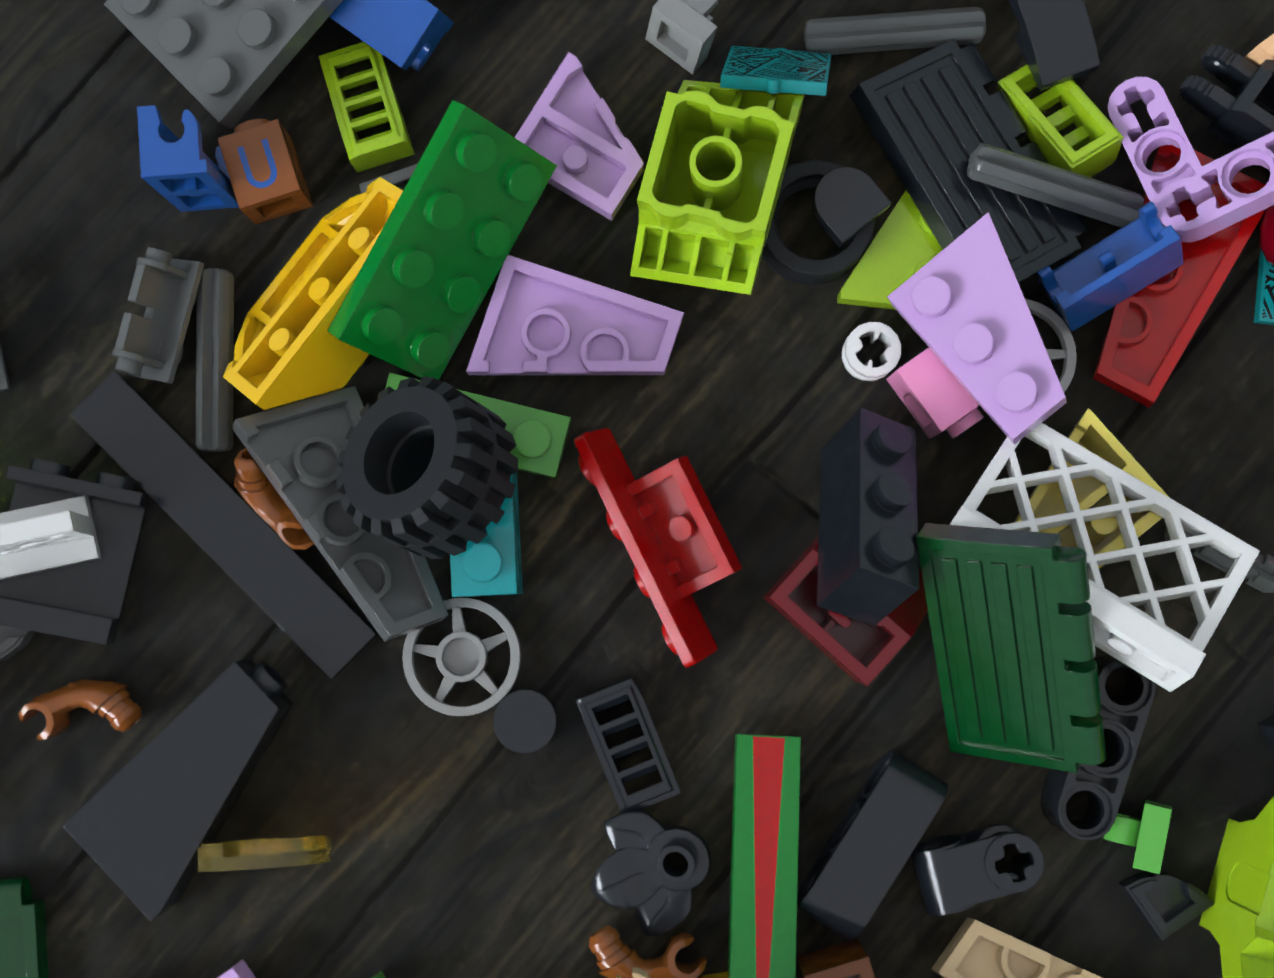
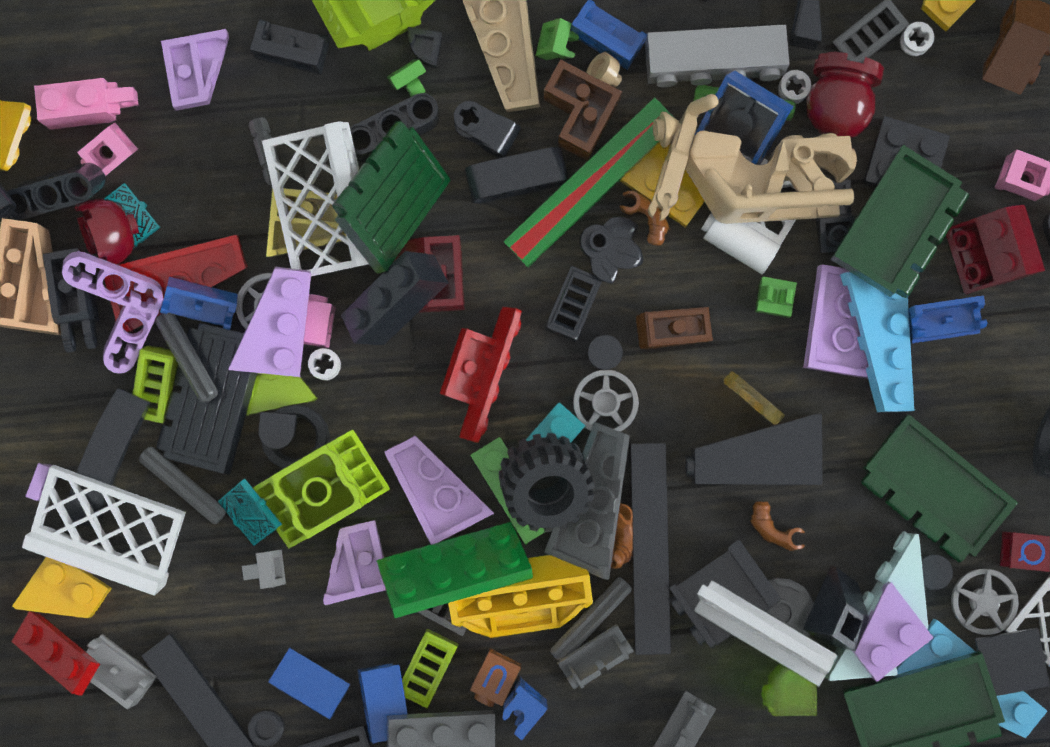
camera: 135 degrees left, 0 degrees up
none -> reddish brown slope [636,307,713,349]

